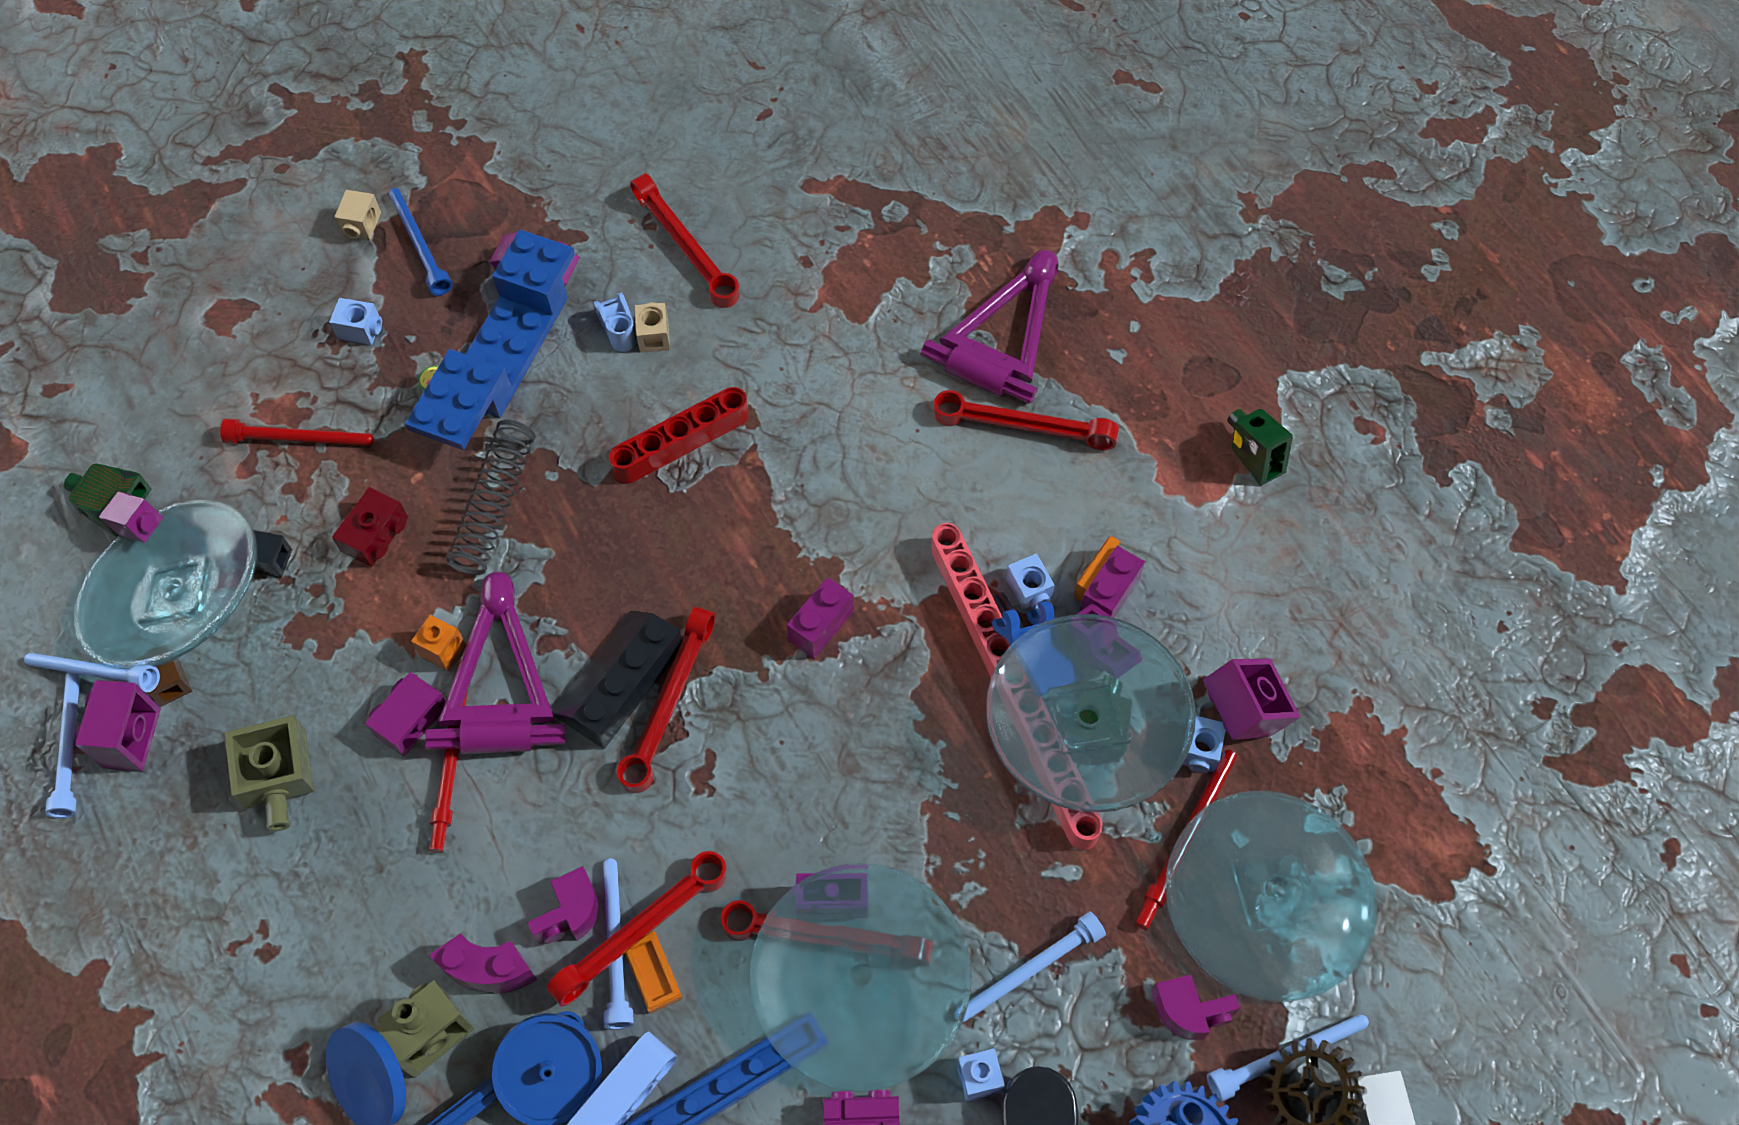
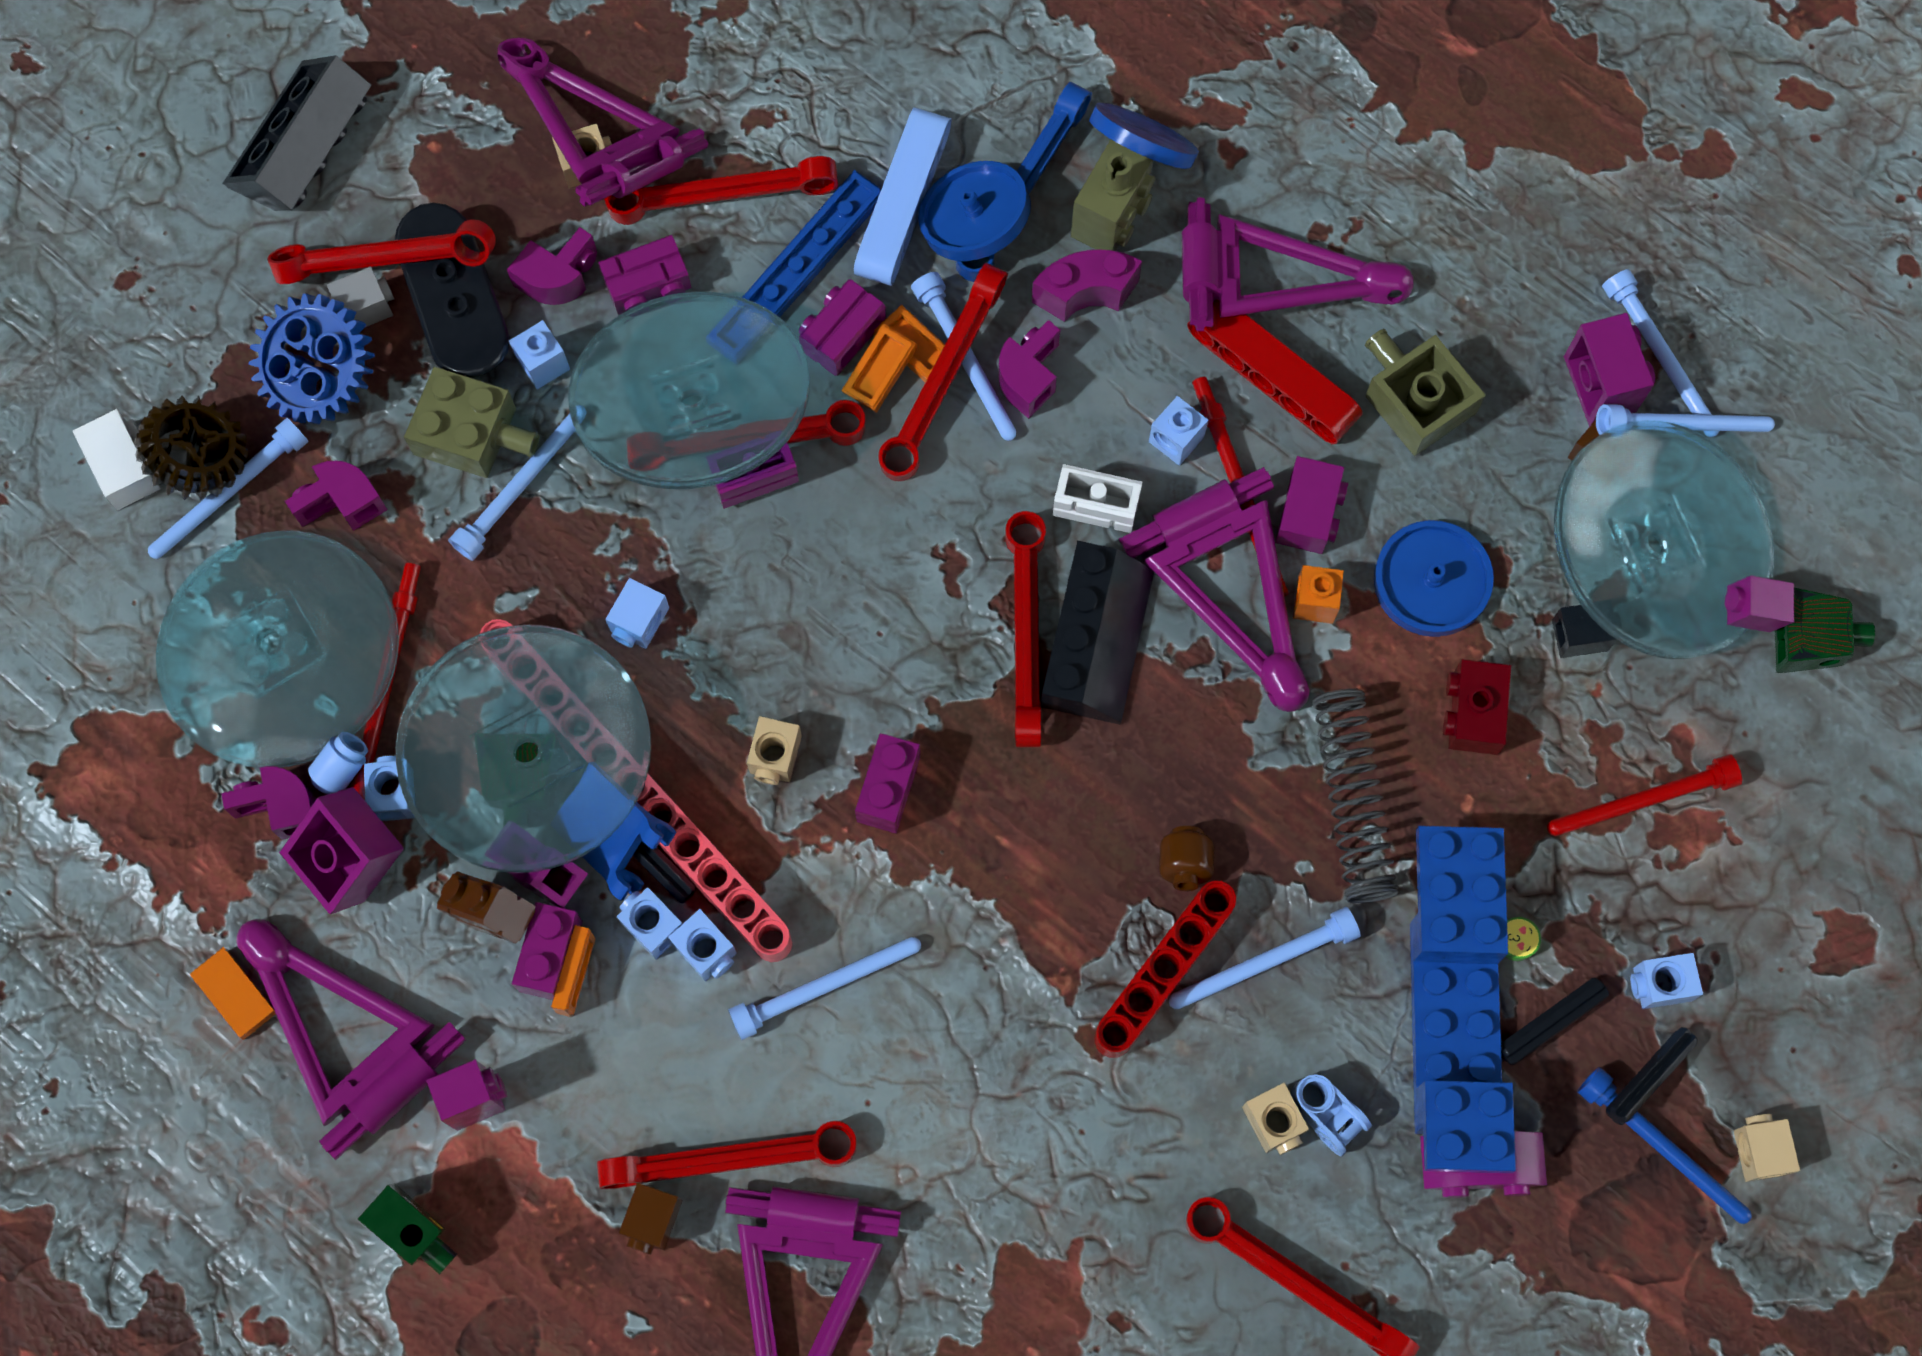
camera: 160 degrees right, 10 degrees up
none -> orange tile [189,947,276,1040]
none -> magenta brick [221,766,316,840]
none -> magenta piece [236,919,466,1160]
none -> light blue brick [308,732,368,794]
none -> olive brick [404,367,540,478]
none -> magenta brick [426,1059,507,1131]
none -> reddish brown brick [437,871,536,944]
none -> light blue brick [605,578,669,649]
none -> reddish brown brick [619,1183,682,1255]
none -> light blue brick [668,909,737,981]
none -> light blue piece [728,937,921,1041]
none -> tan brick [747,716,802,785]
none -> magenta brick [799,279,887,376]
none -> orange tile [841,324,918,413]
none -> white brick [1053,464,1142,533]
none -> light blue brick [1149,396,1208,466]
none -> reddish brown head [1159,826,1214,891]
none -> light blue piece [1169,907,1361,1009]
none -> magenta piece [1182,197,1414,331]
none -> red beam [1187,300,1363,444]
none -> blue piece [1373,520,1494,637]
none -> black axle [1501,978,1609,1065]
none -> black axle [1606,1027,1698,1125]

